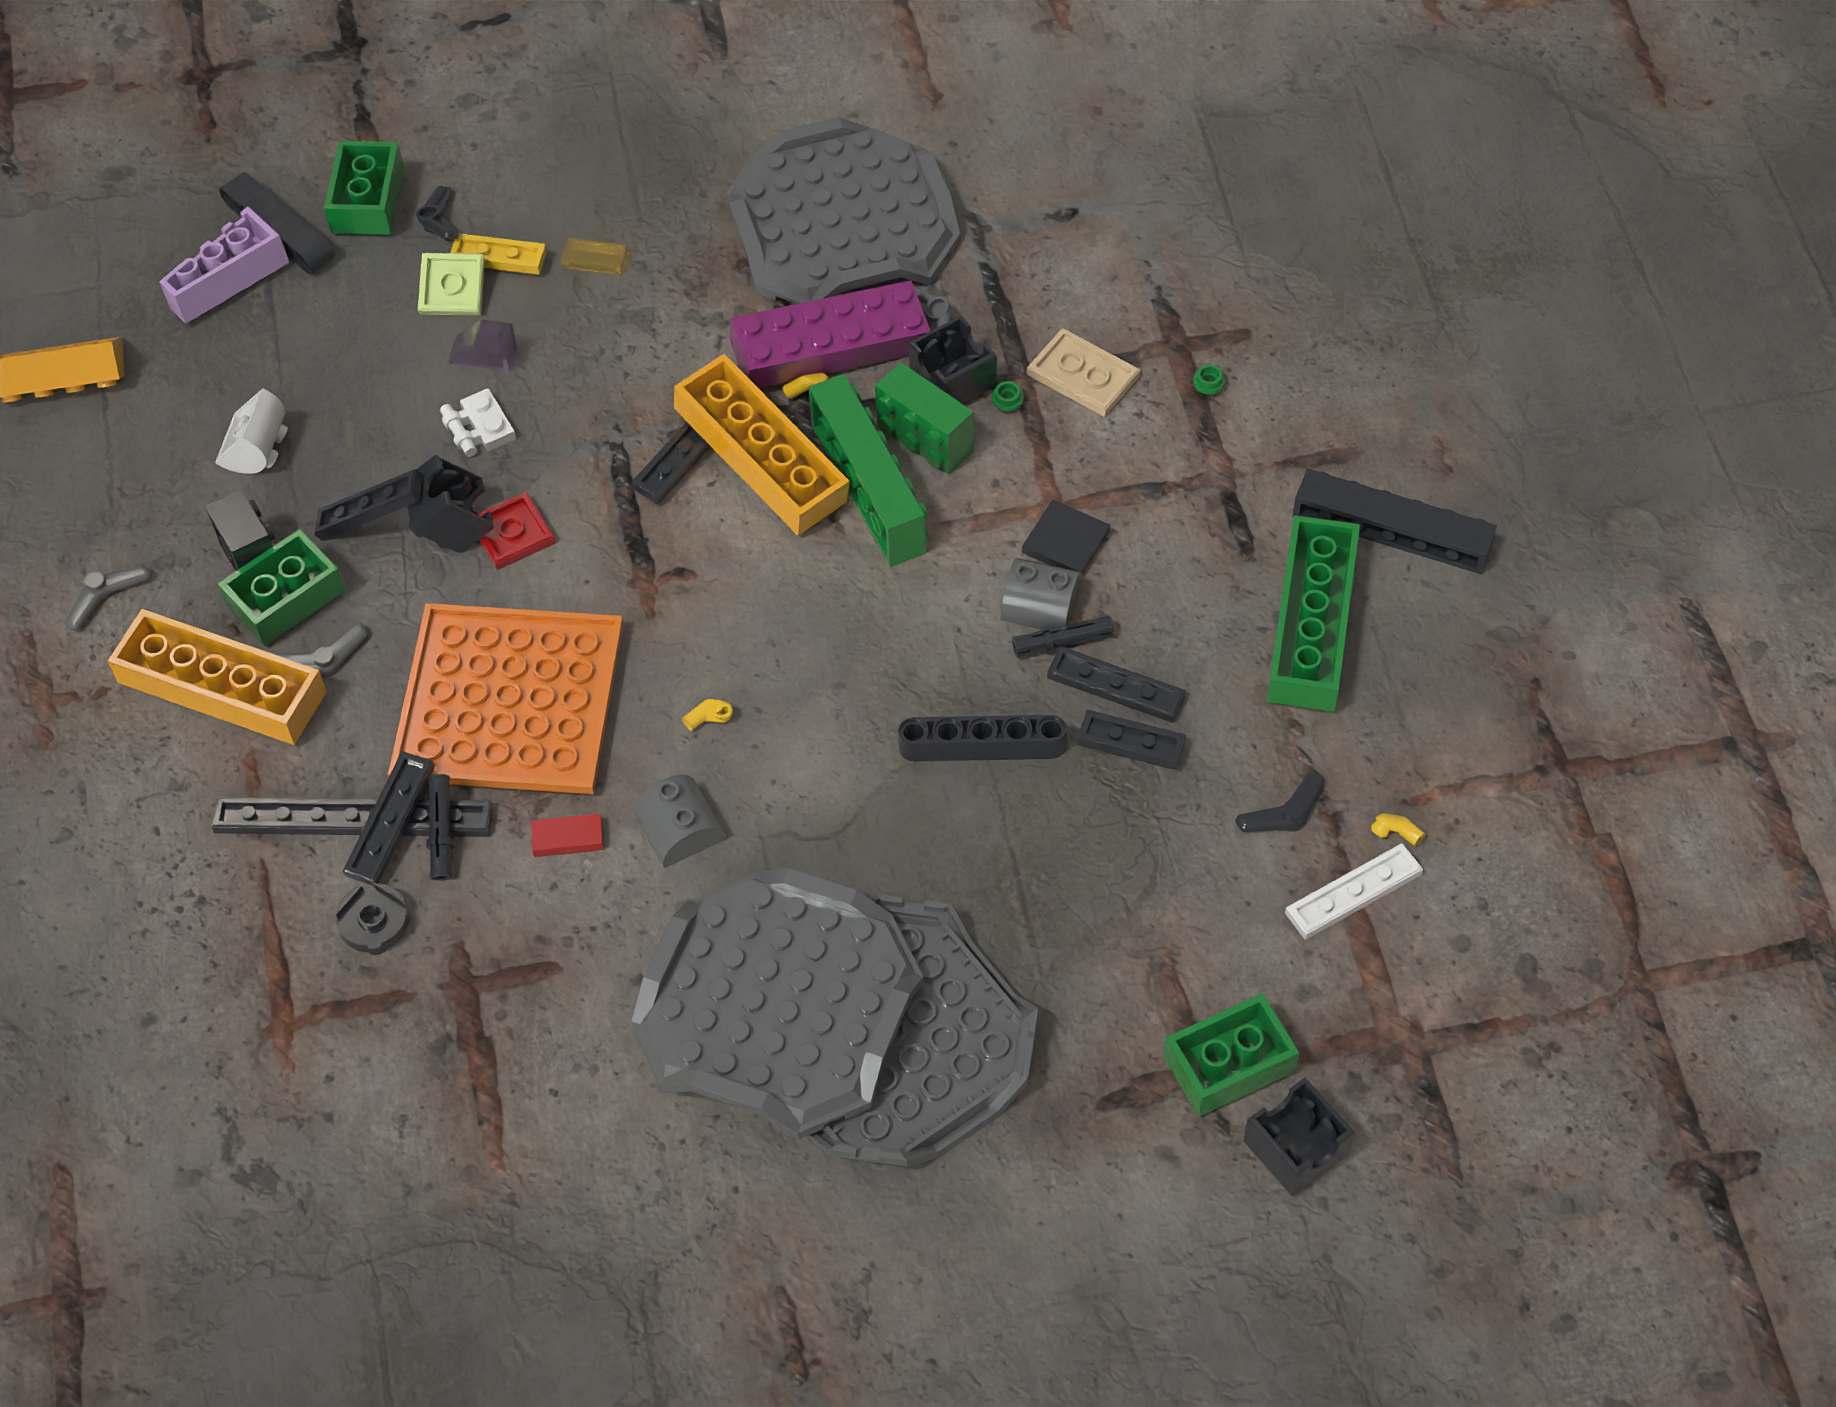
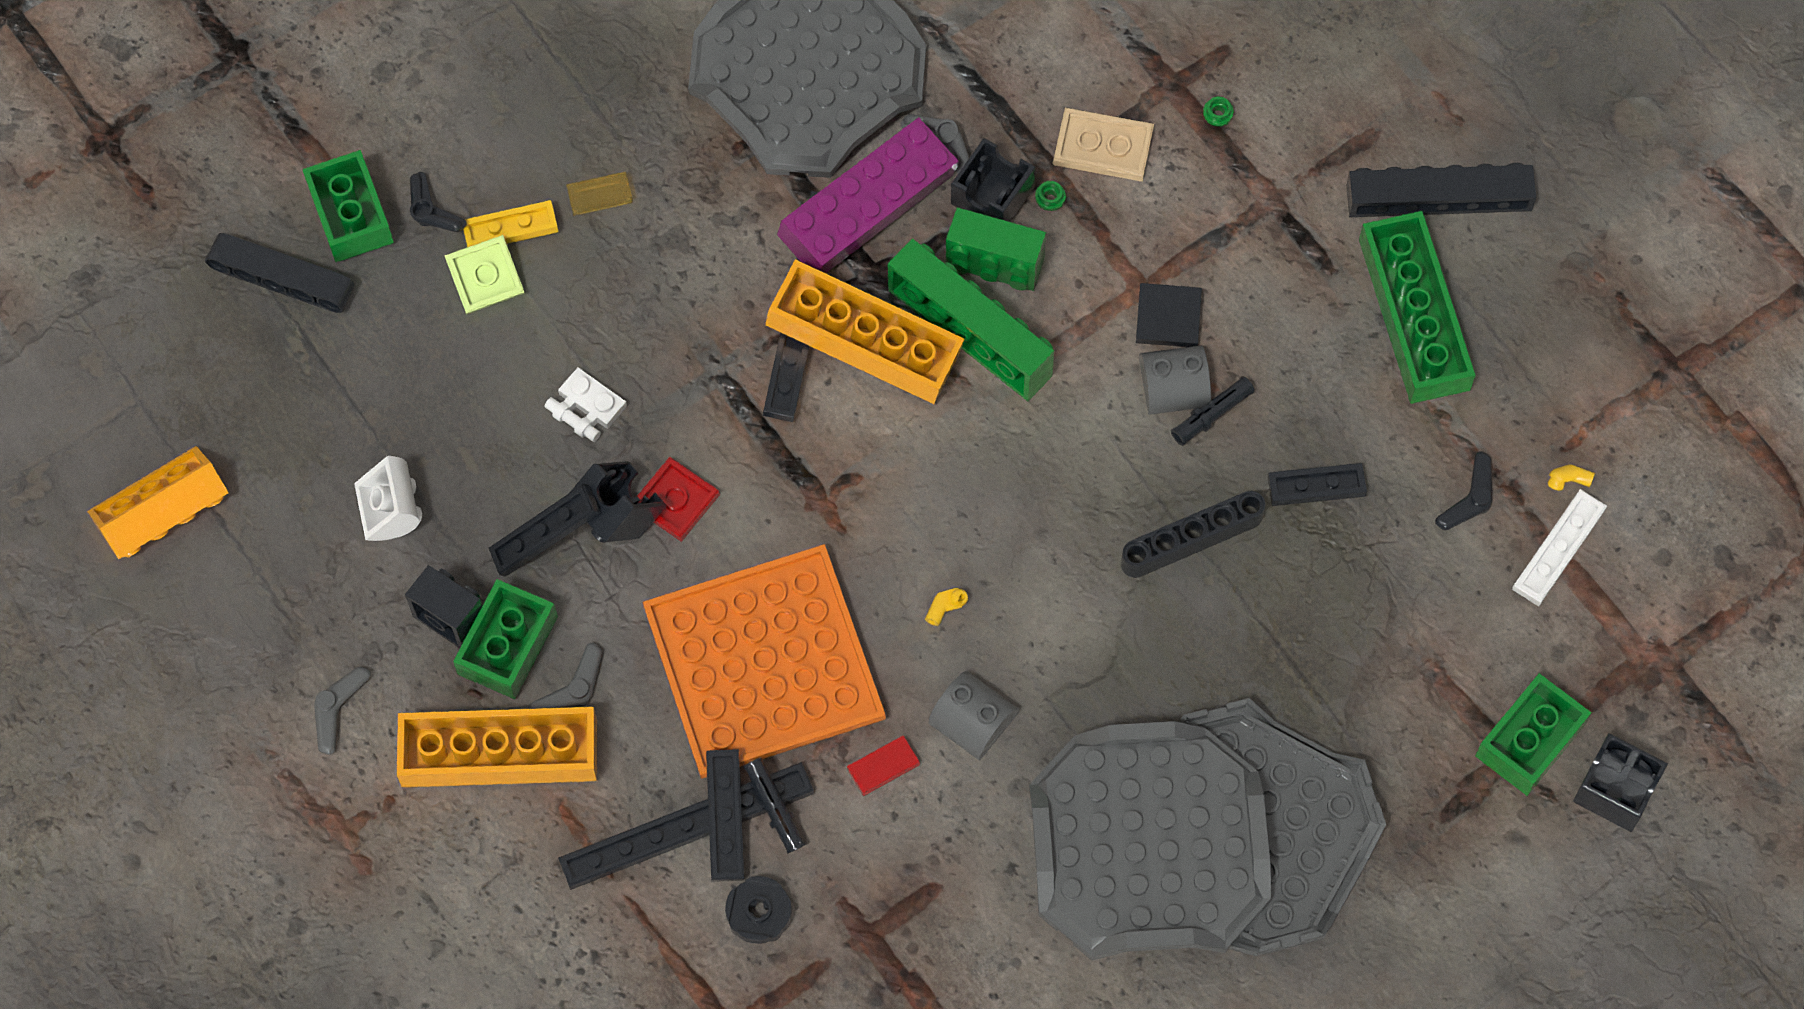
camera: 25 degrees left, 10 degrees up
lavender wedge [159,207,289,324] -> none
clear purple slope [448,320,517,371] -> none
yellow arm [783,372,829,400] -> none
black tile [1047,646,1186,723] -> none

